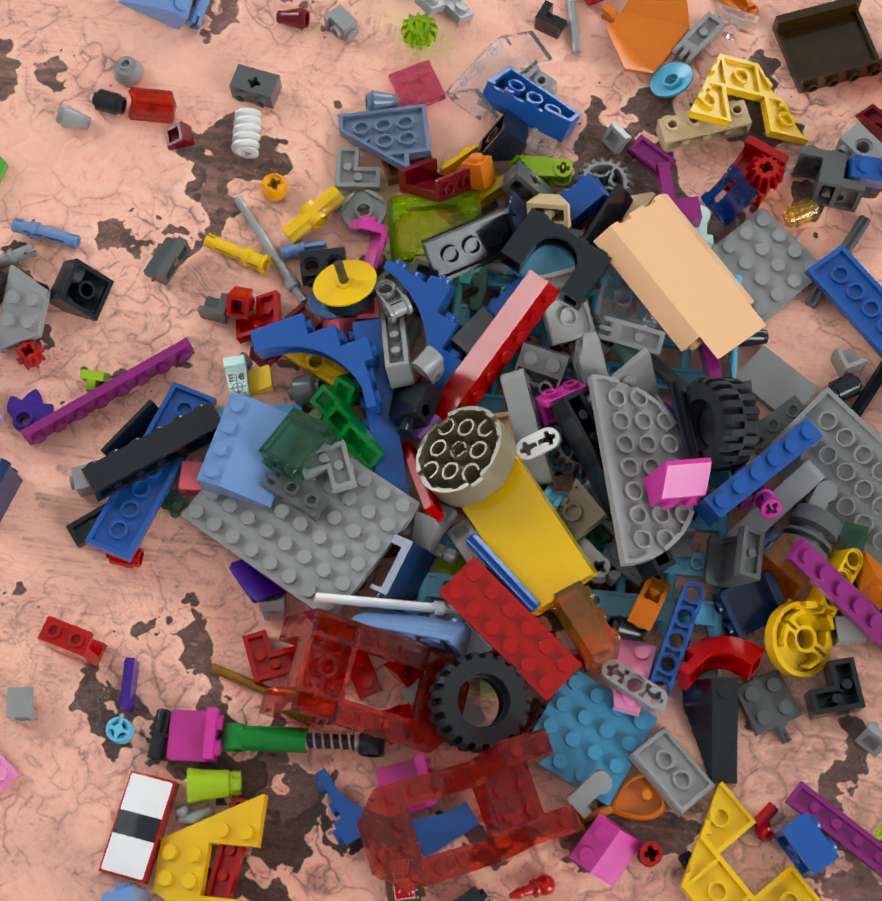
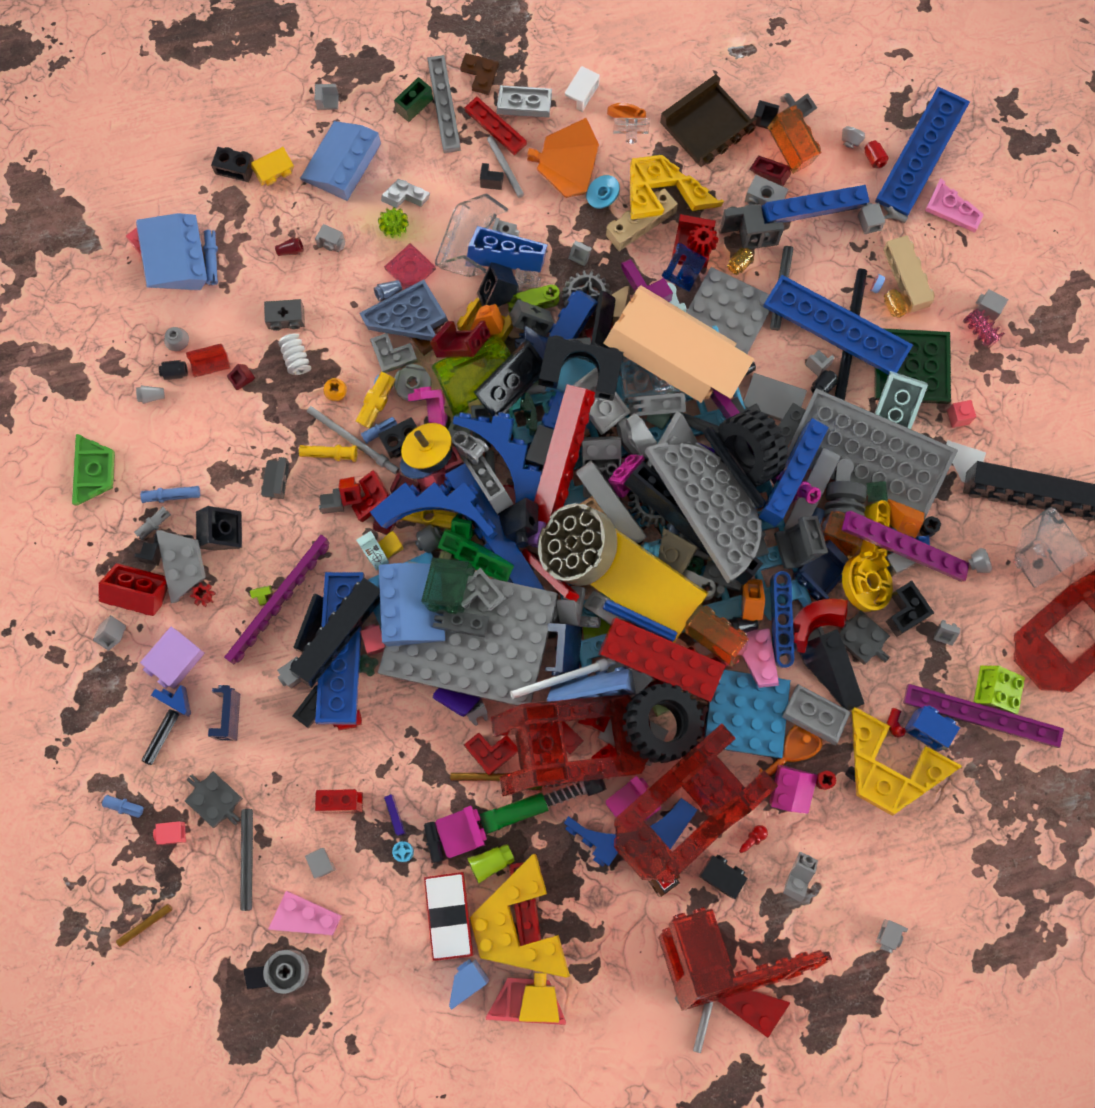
camera: 25 degrees left, 5 degrees up
dark purple plate [7,389,54,432] -> none
light grey arm [175,804,215,825] -> none
light grey piece [412,345,445,385] -> none
white beam [516,427,561,460] -> none
tan slope [526,193,571,228] -> none
light grey leg [566,768,612,819] -> none
light grey beam [601,659,668,713] -> none
magenta tile [627,134,676,175] -> none
slope [643,457,712,510] -> none
light grey hinge [671,11,726,65] -> none

